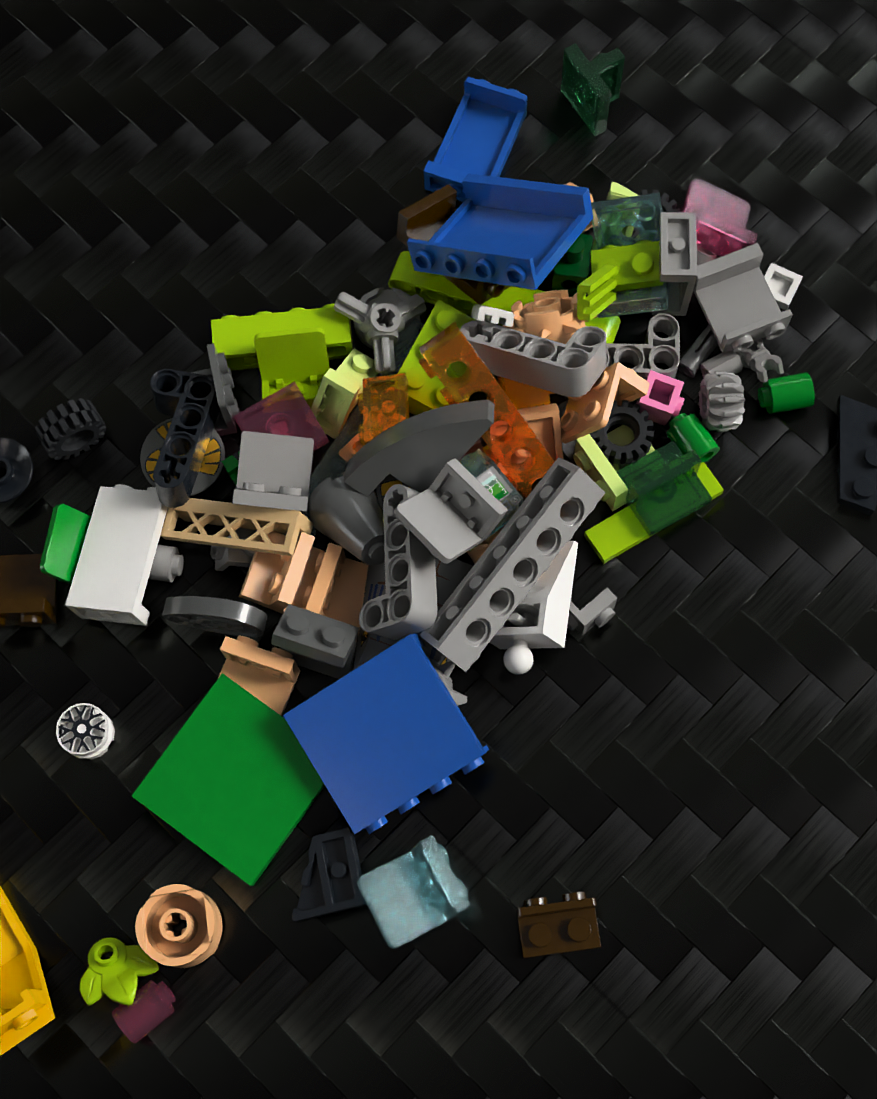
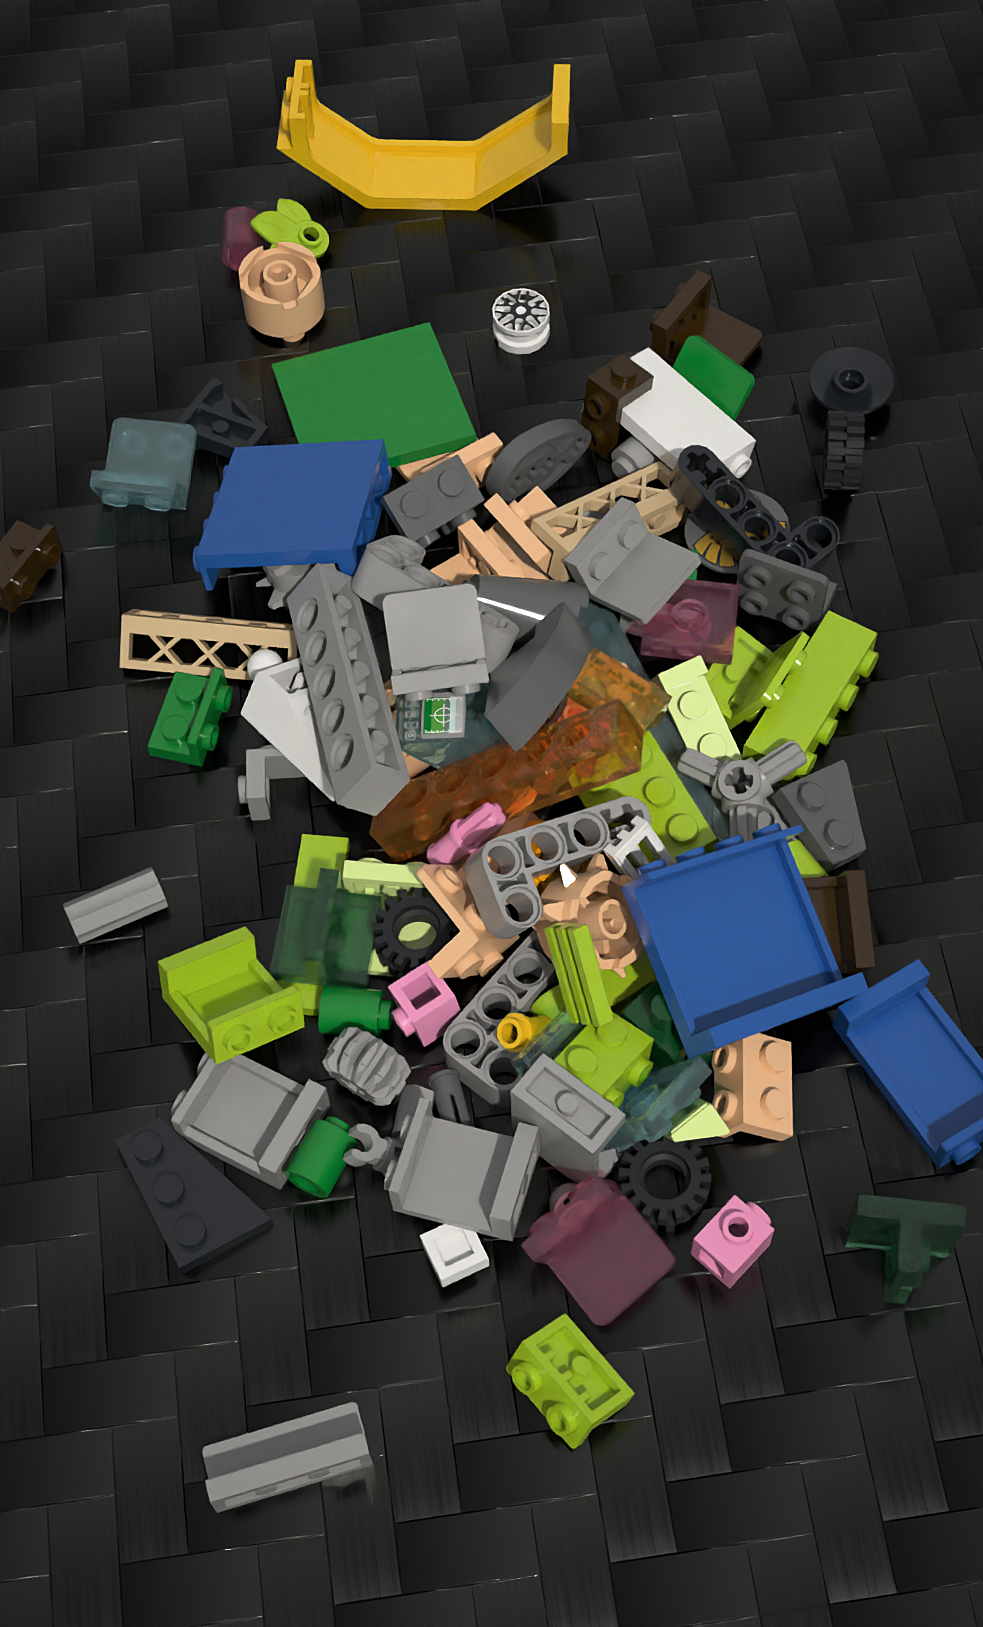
camera: 125 degrees right, 10 degrees down
none -> light grey axle [63,867,168,944]
none -> tan fence [119,609,299,681]
none -> green bracket [147,667,233,766]
none -> lime panel [158,926,305,1065]
none -> light grey panel [171,1053,331,1190]
none -> bright pink axle [427,802,506,865]
none -> yellow pin [497,1013,555,1053]
none -> lime bracket [506,1313,635,1449]
none -> dark brown bracket [581,354,654,461]
none -> bright pink brick [691,1195,775,1289]
none -> dark grey wing [772,760,866,873]

